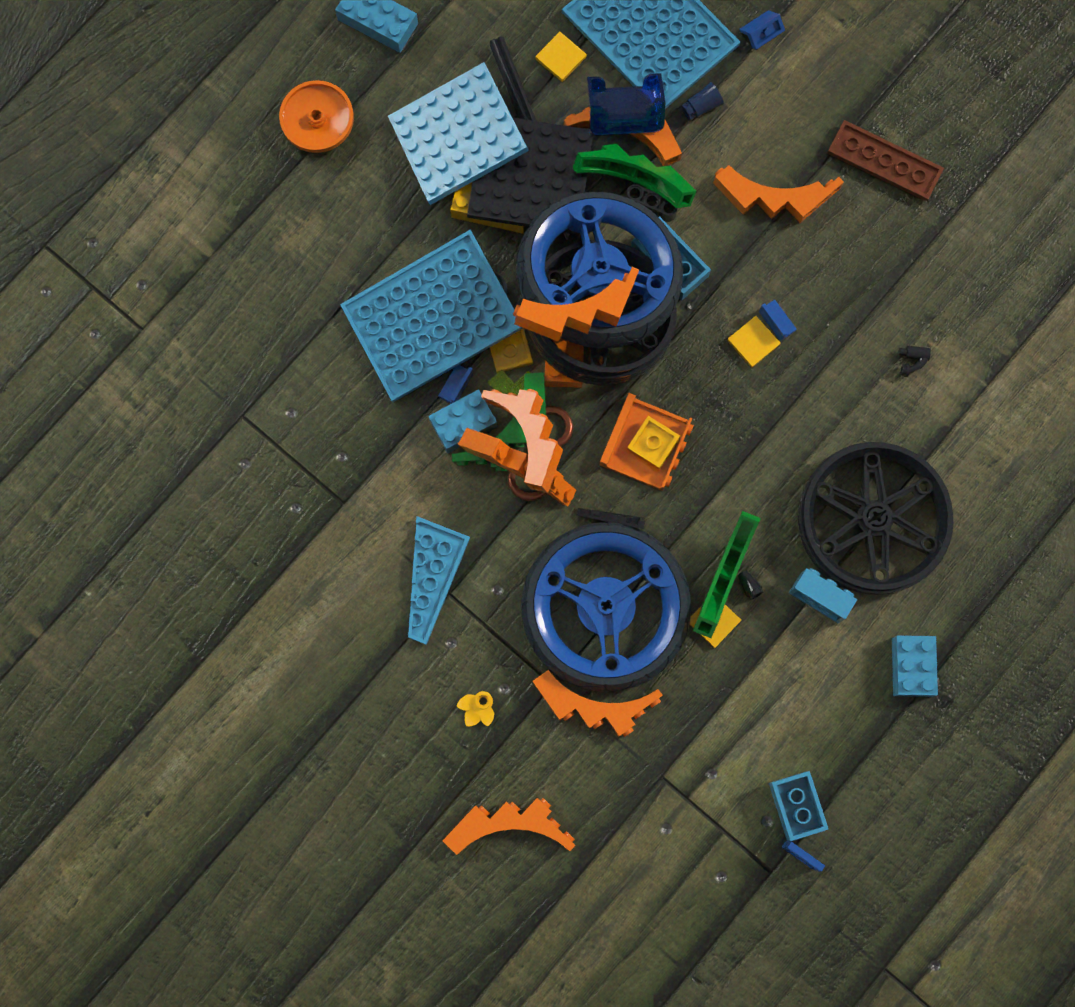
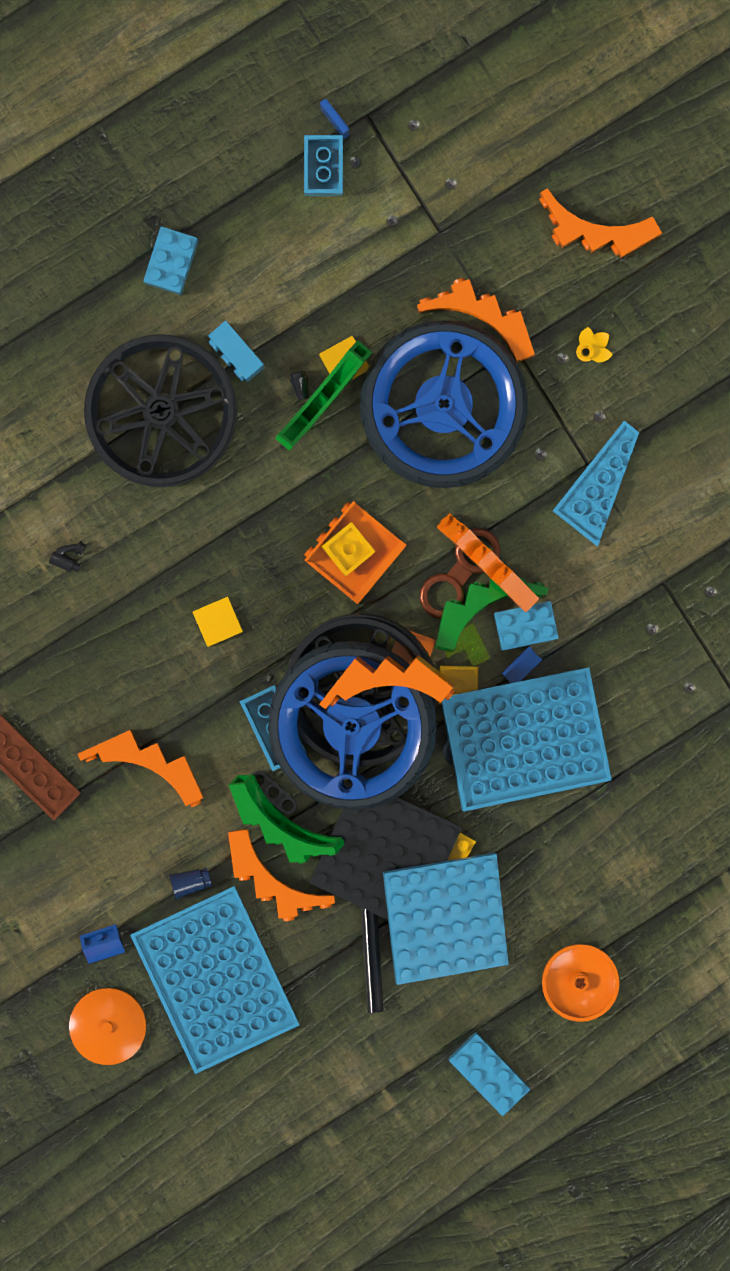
camera: 160 degrees left, 10 degrees up
arch [481,389,563,493] -> none
yellow tile [535,32,587,82] -> none
black wing [577,508,645,529] -> none
clear blue windscreen [587,73,666,135] -> none
blue panel [759,300,797,341] -> none

